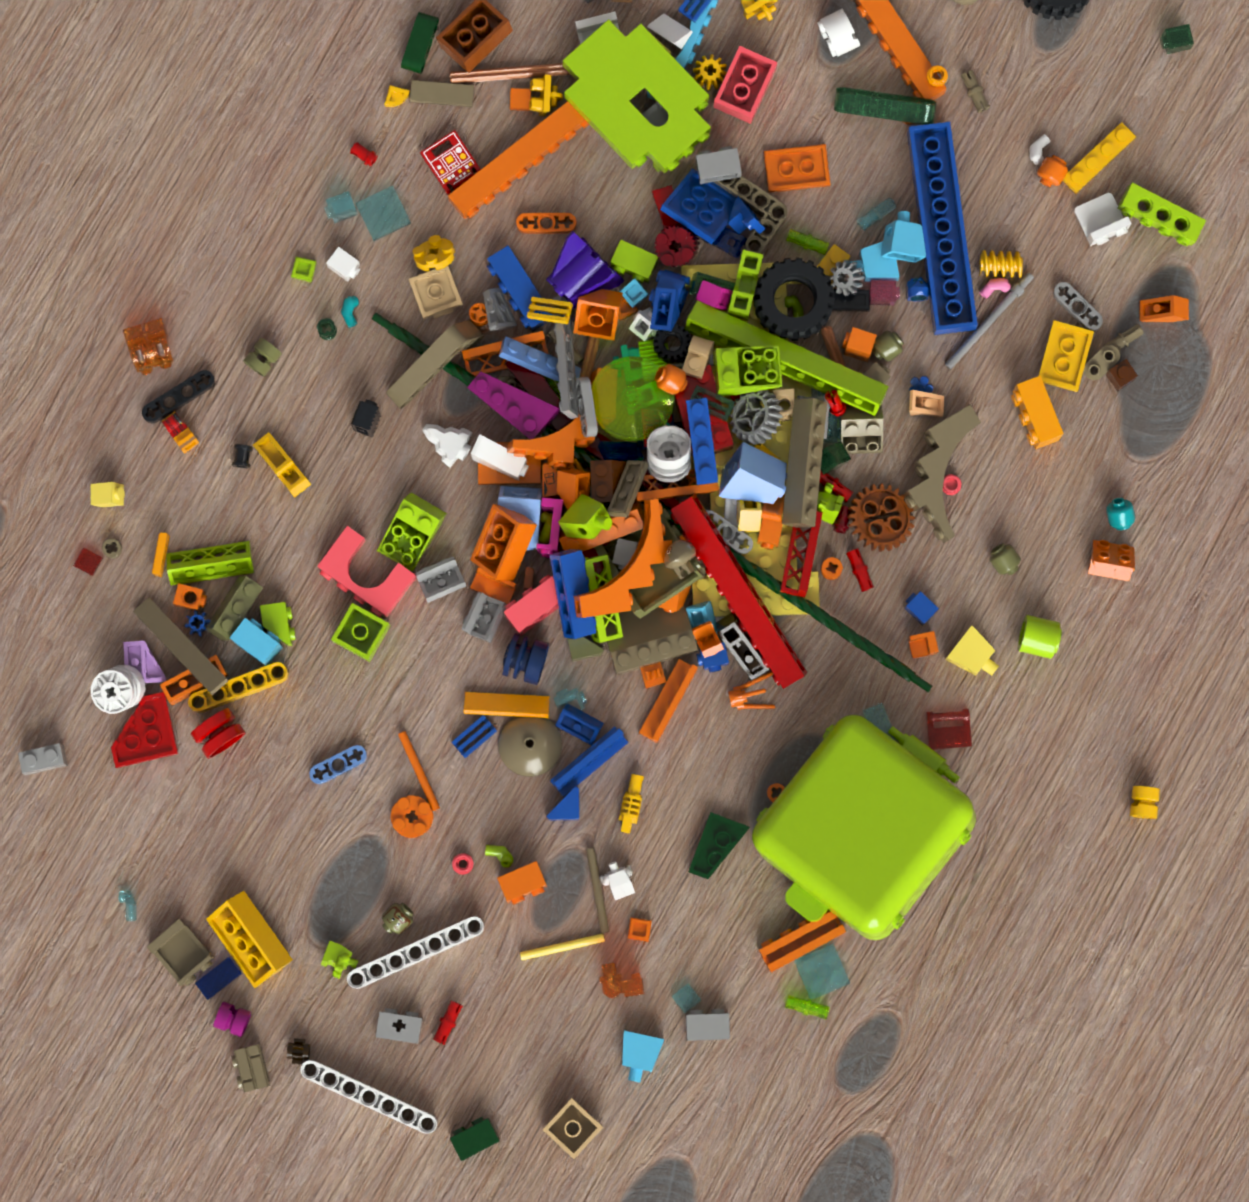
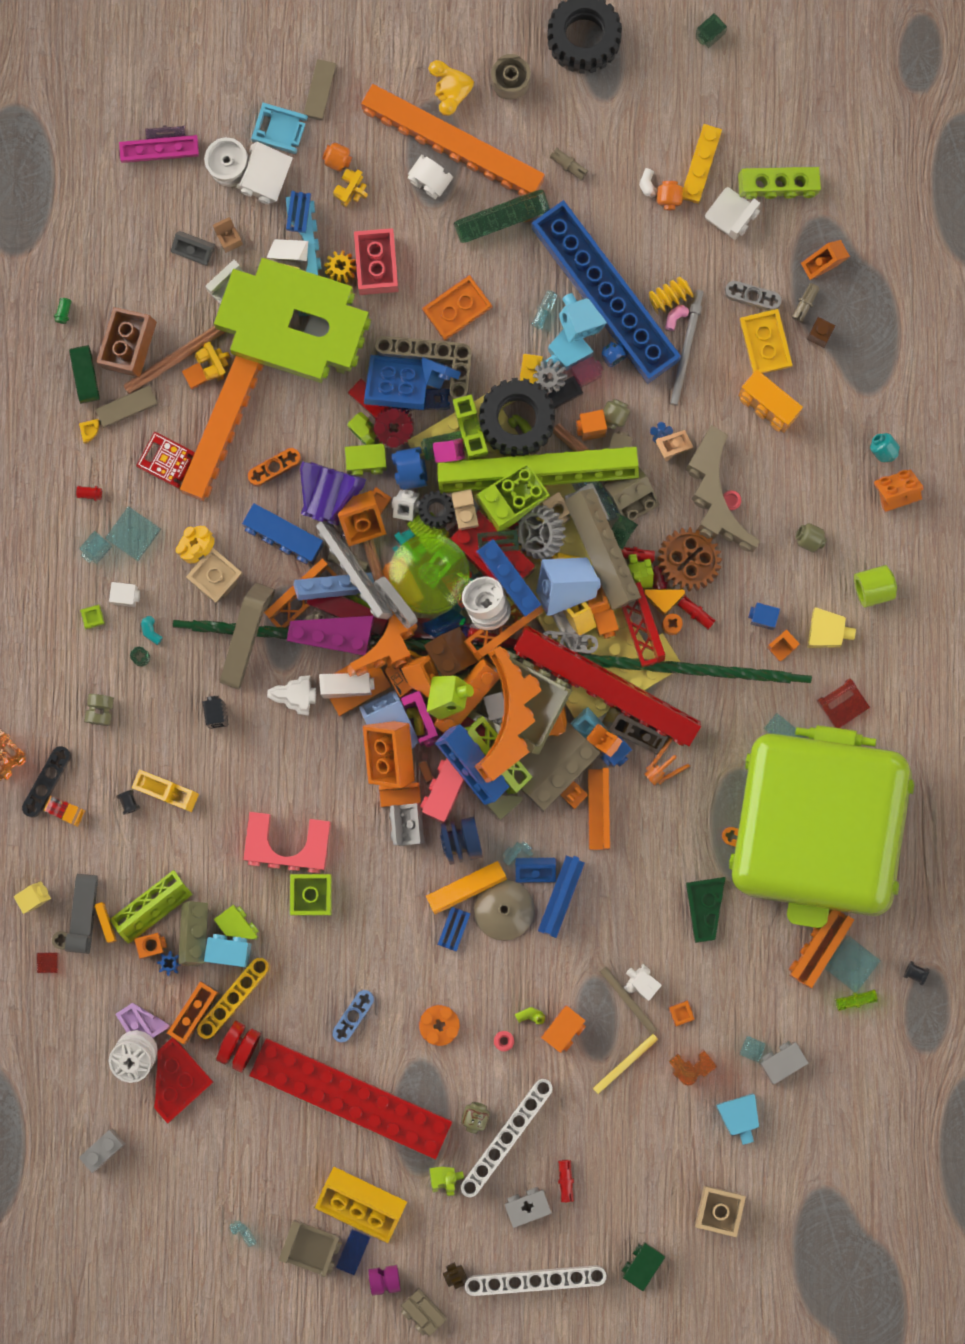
camera: 25 degrees left, 0 degrees up
dark tan tile [133,598,228,695] -> none
lime slope [377,493,447,572] -> none
orange bar [398,731,440,811] -> none
light grey bracket [415,557,466,603] -> none
orange wheel [469,303,488,327] -> none
light grey wing [483,288,517,331] -> none
yellow tile [527,297,573,324] -> none
blue slope [546,786,580,821] -> none
dark tan tile [607,460,649,517] -> none
yellow hinge [618,774,644,834] -> none
medium azure tile [619,278,649,308] -> none
blue slope [650,287,680,331] -> none
orange head [655,364,688,395] -> none
dark tan piece [664,540,696,579] -> none
light grey brick [695,146,742,184] -> none
clear neon green pin [786,228,830,255] -> none
red pin [825,390,846,416] -> none
light orange plate [927,65,948,86] -> none
dark tan plate [1084,344,1121,380] -> none
none -> dark grey beam [65,873,98,954]
none -> red brick [249,1038,453,1160]
none -> lime rock [347,412,376,445]
none -> light orange slope [644,590,685,616]
none -> black bush [903,961,930,985]

